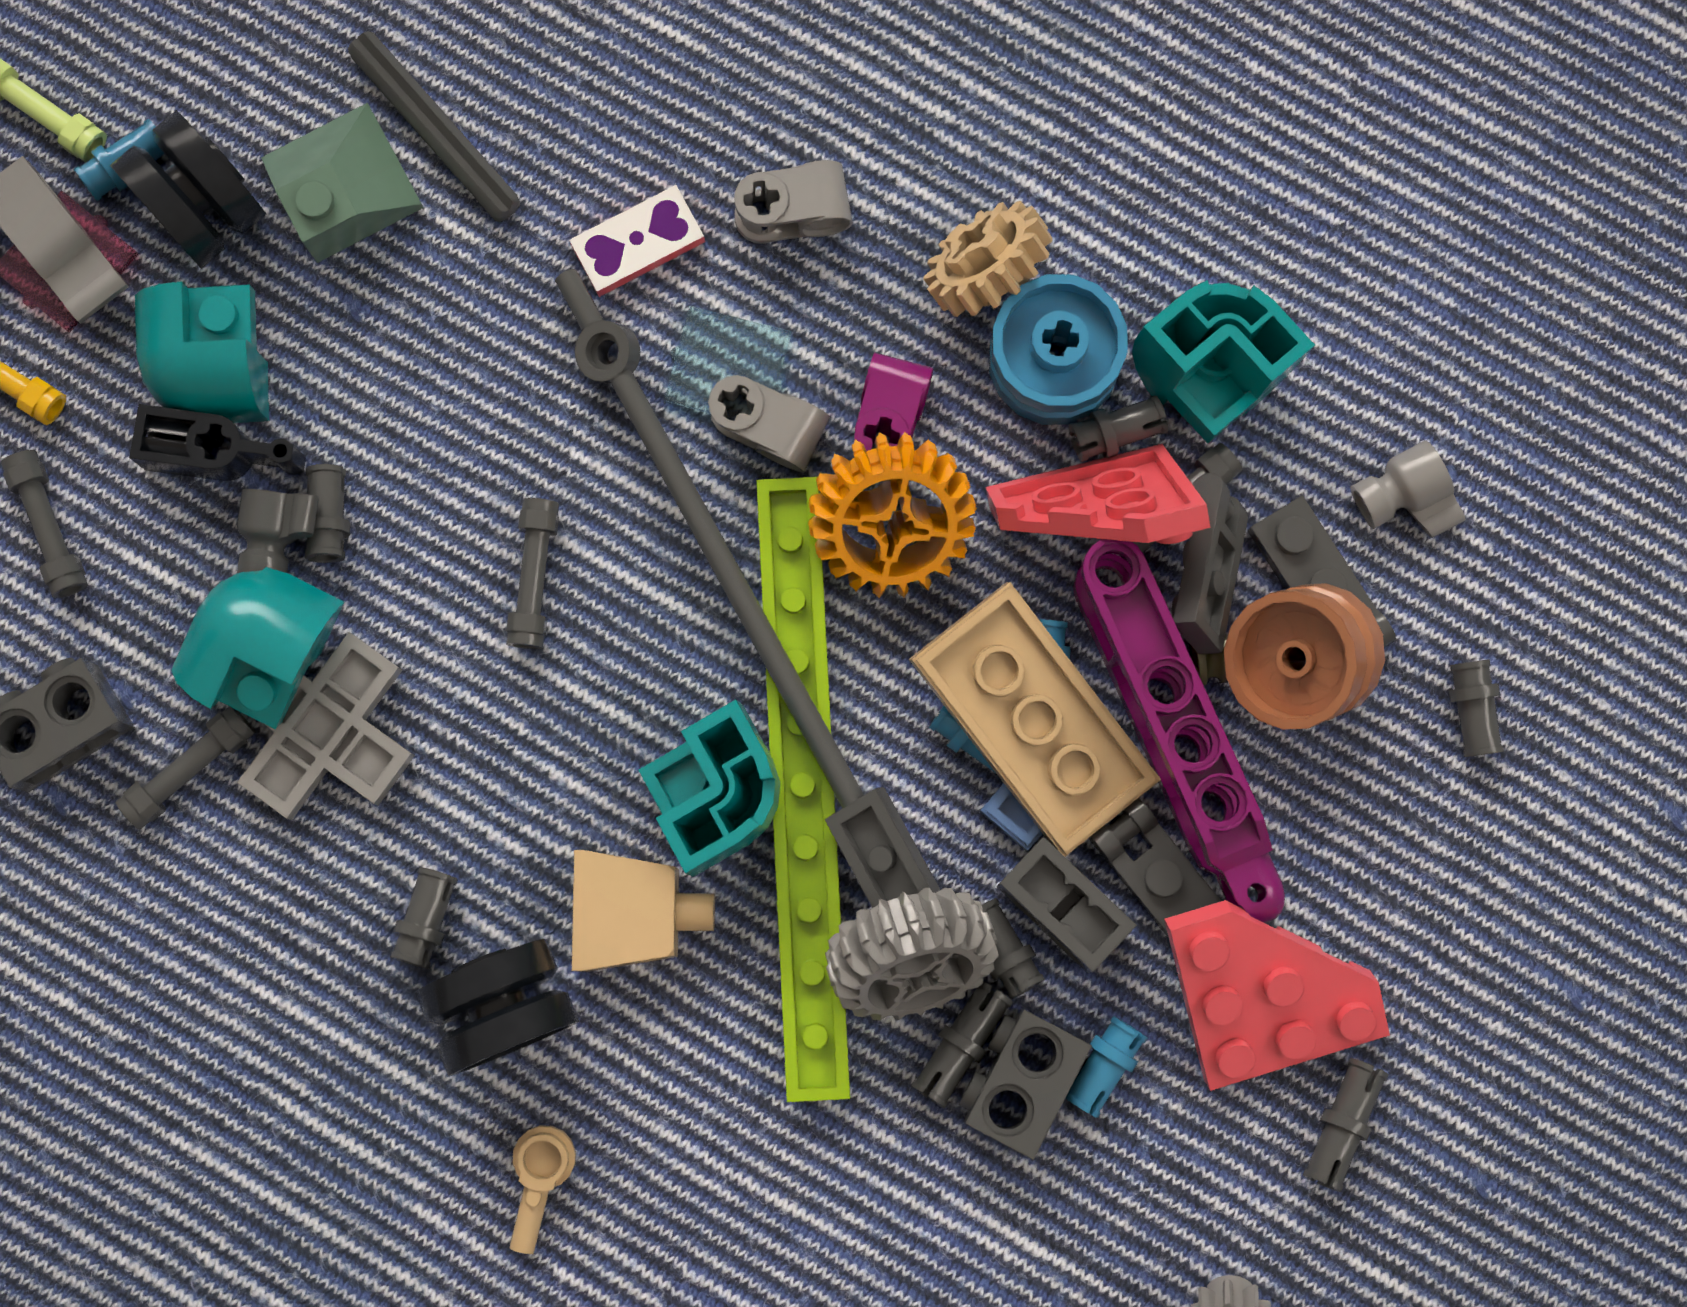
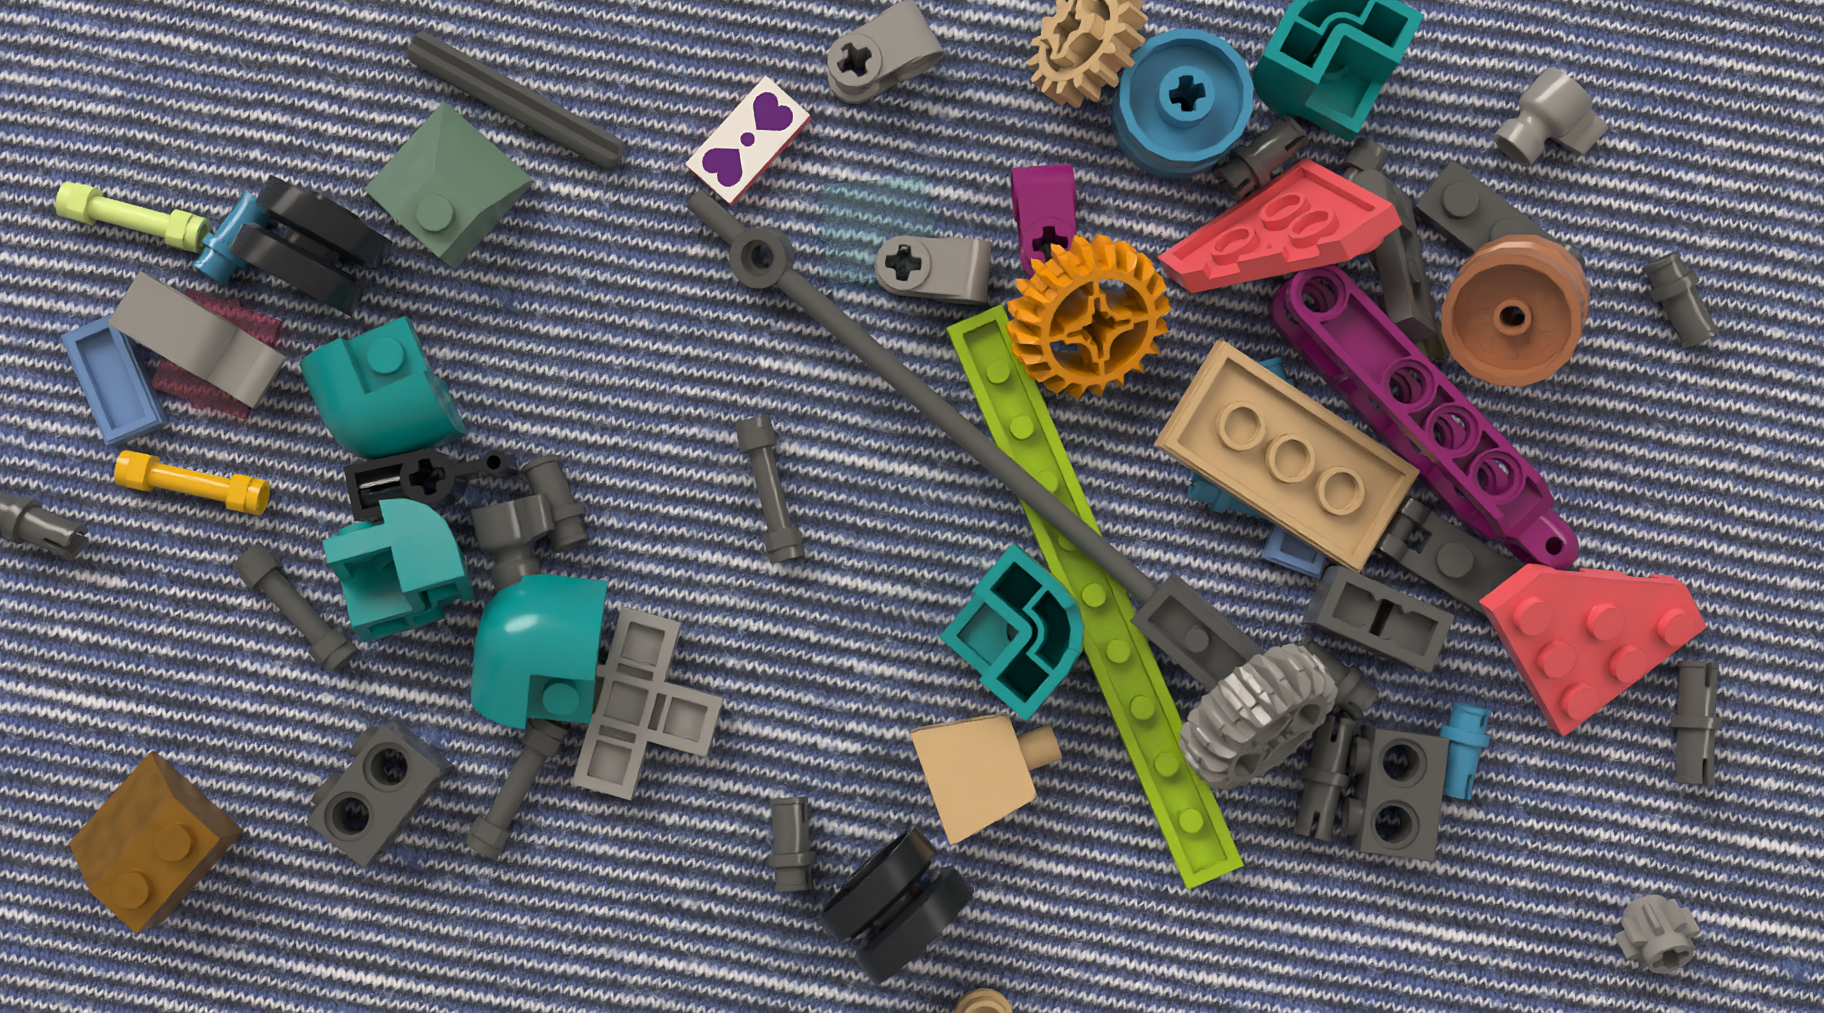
camera: 25 degrees left, 5 degrees up
none -> teal brick [322,498,474,643]

